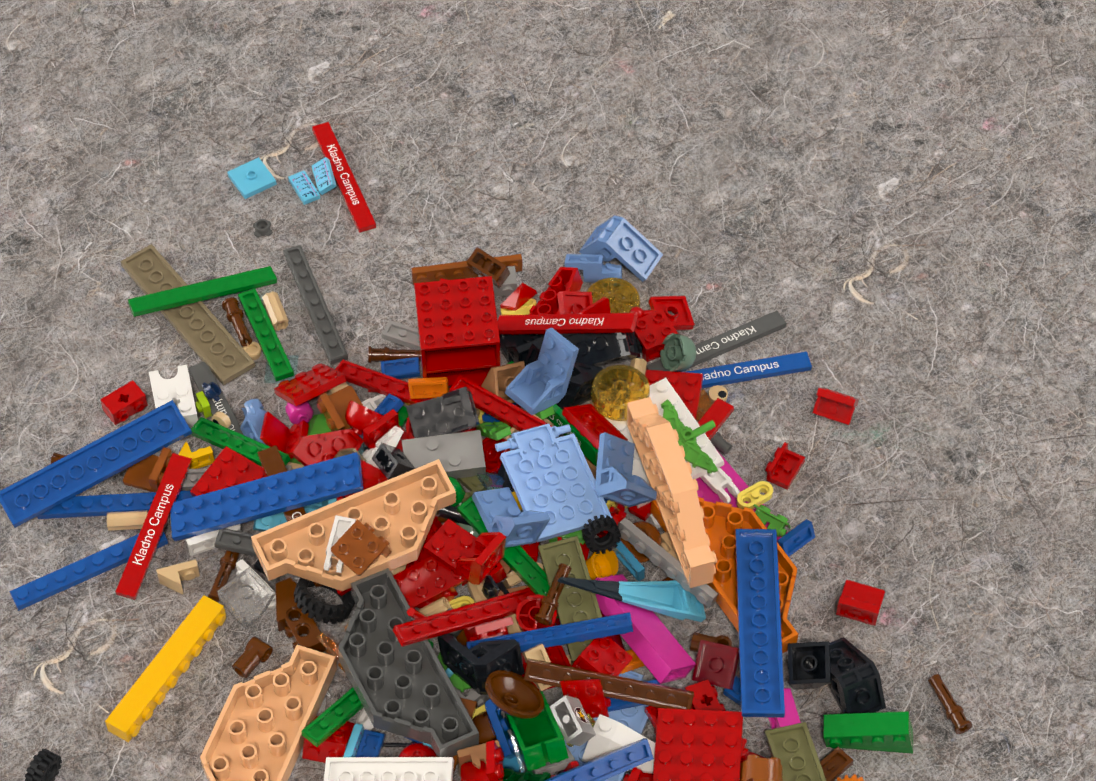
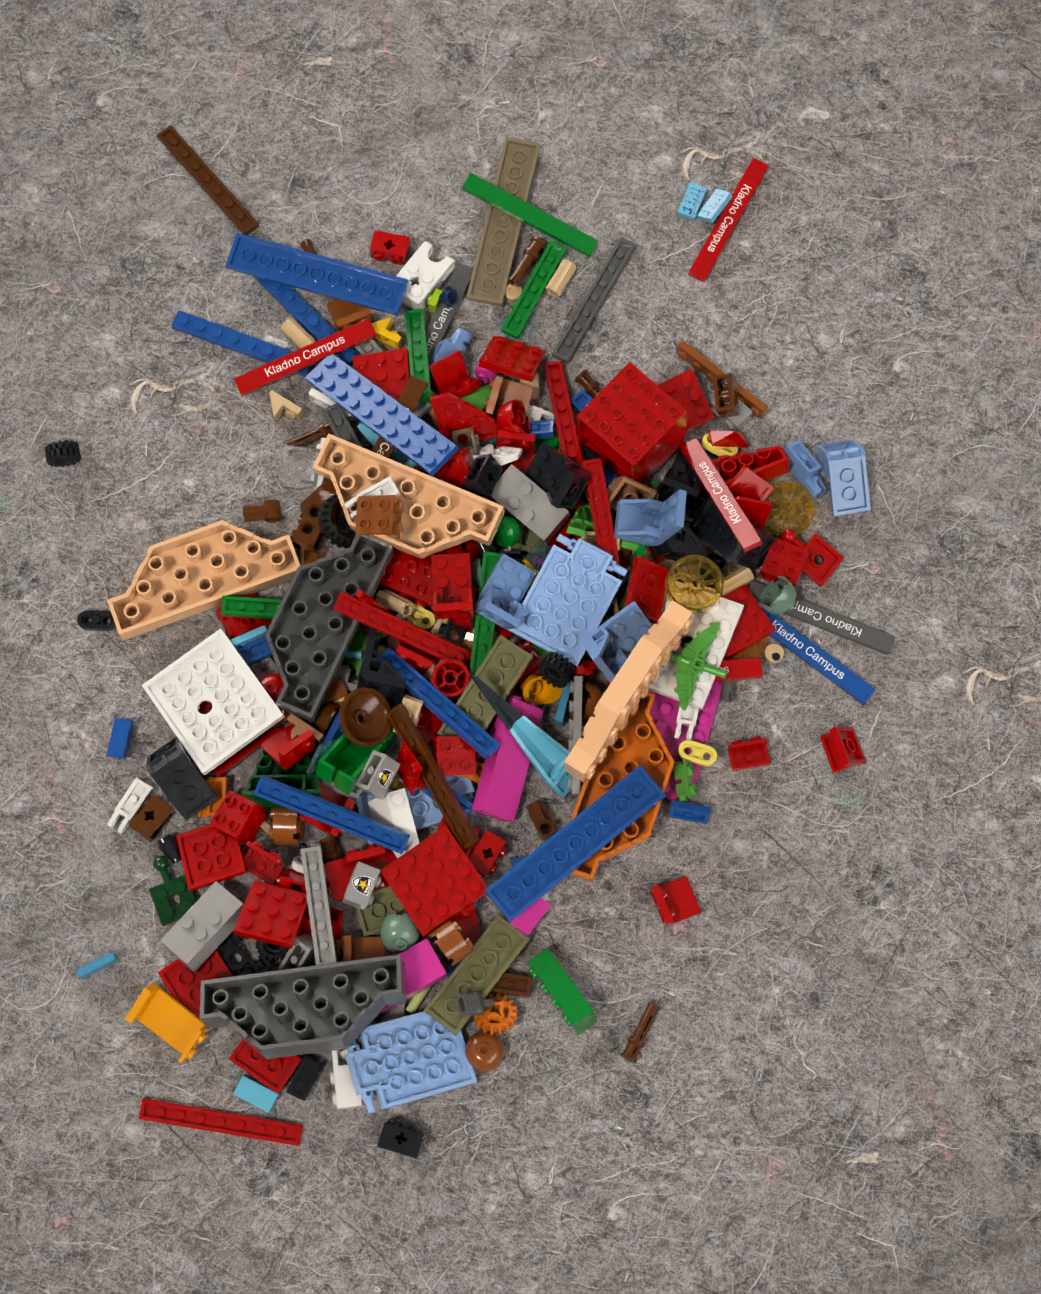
camera: 50 degrees right, 20 degrees up
yellow brick [105,595,226,743] -> none
tan tile [211,411,231,428] -> none
medium azure plate [227,157,277,199] -> none
dark grey plate [253,219,272,237] -> none
orange plate [408,377,449,399] -> none
reddish brown pin [534,563,572,626] -> none
dark red plate [692,640,739,690] -> none
black slope [788,641,831,690] -> none
black bracket [830,637,886,714] -> none

